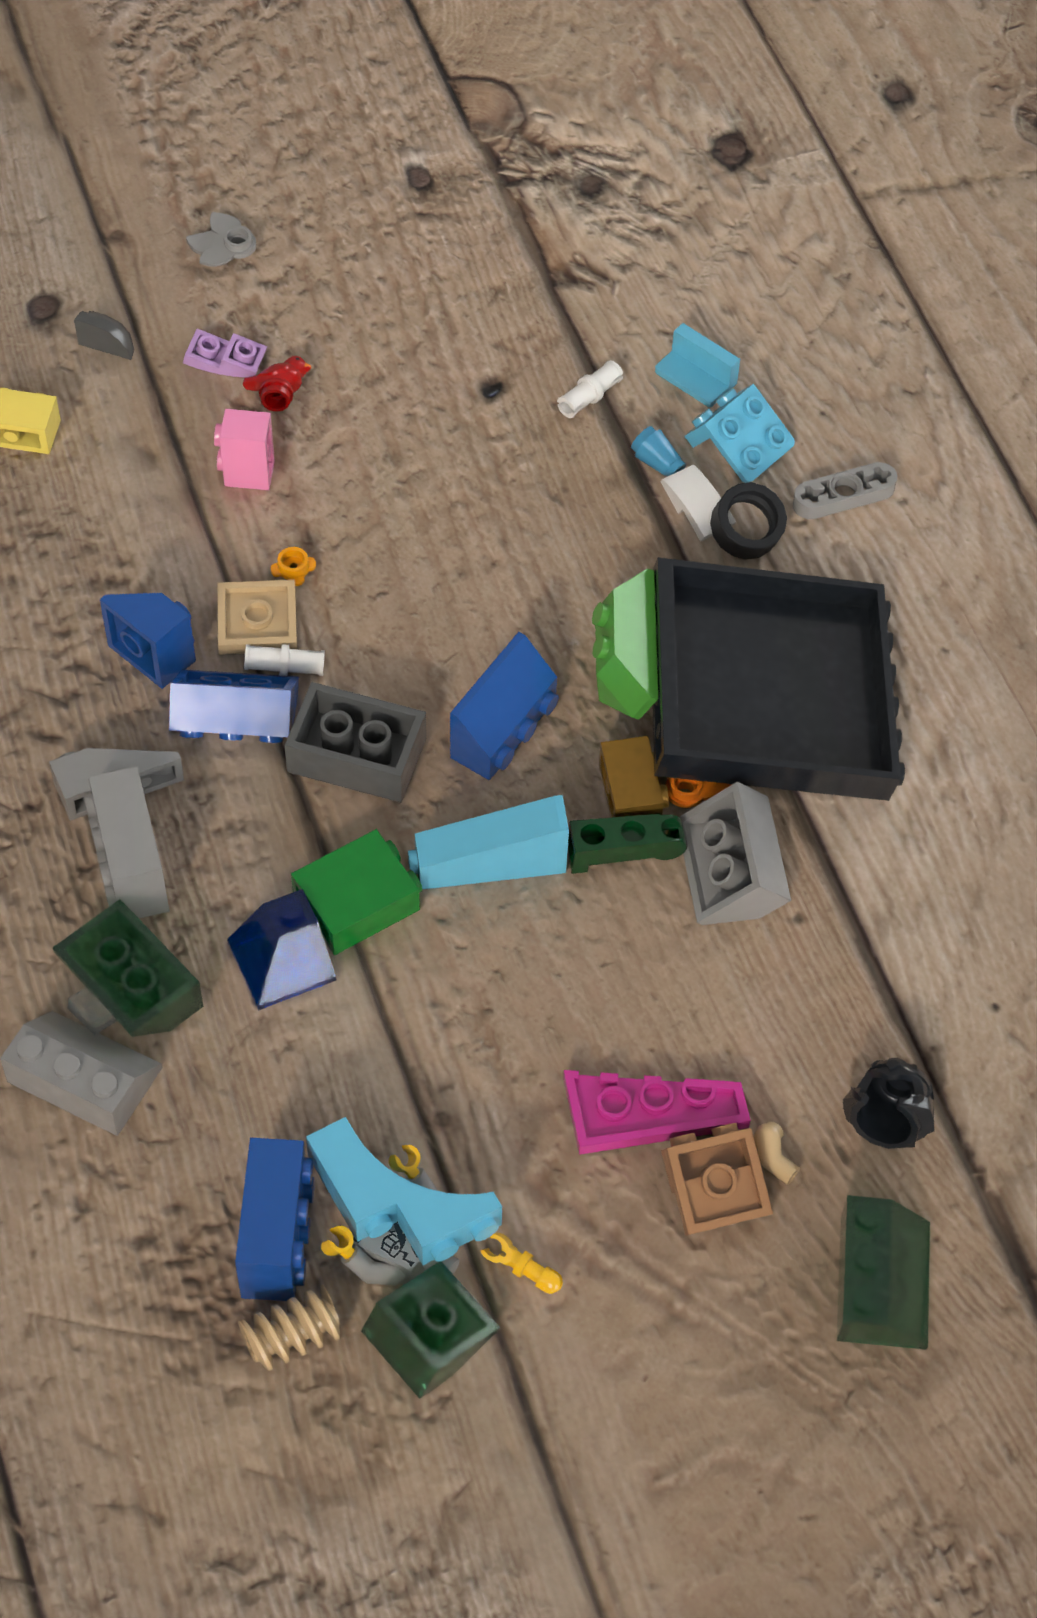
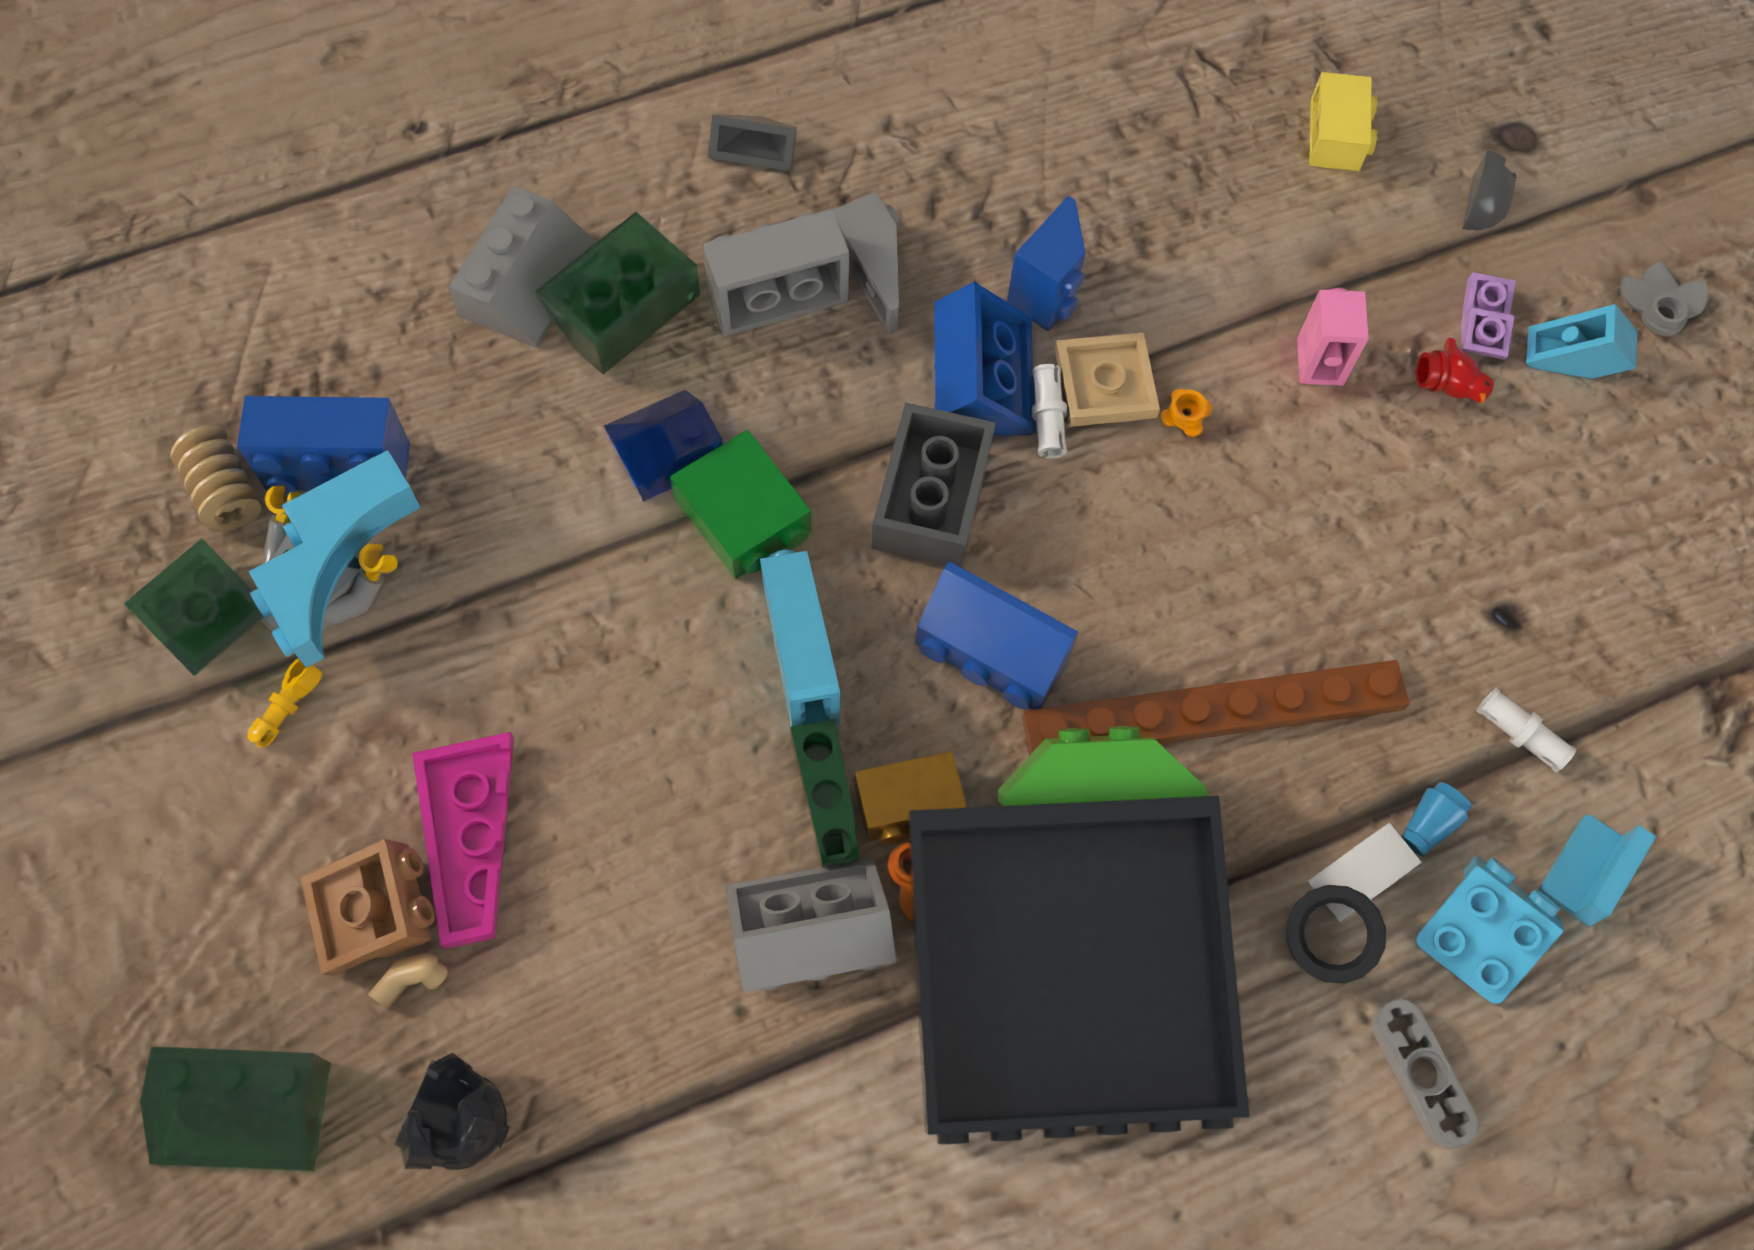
camera: 85 degrees right, 10 degrees up
none -> dark orange plate [1022,660,1410,756]
none -> medium azure slope [1526,304,1637,379]

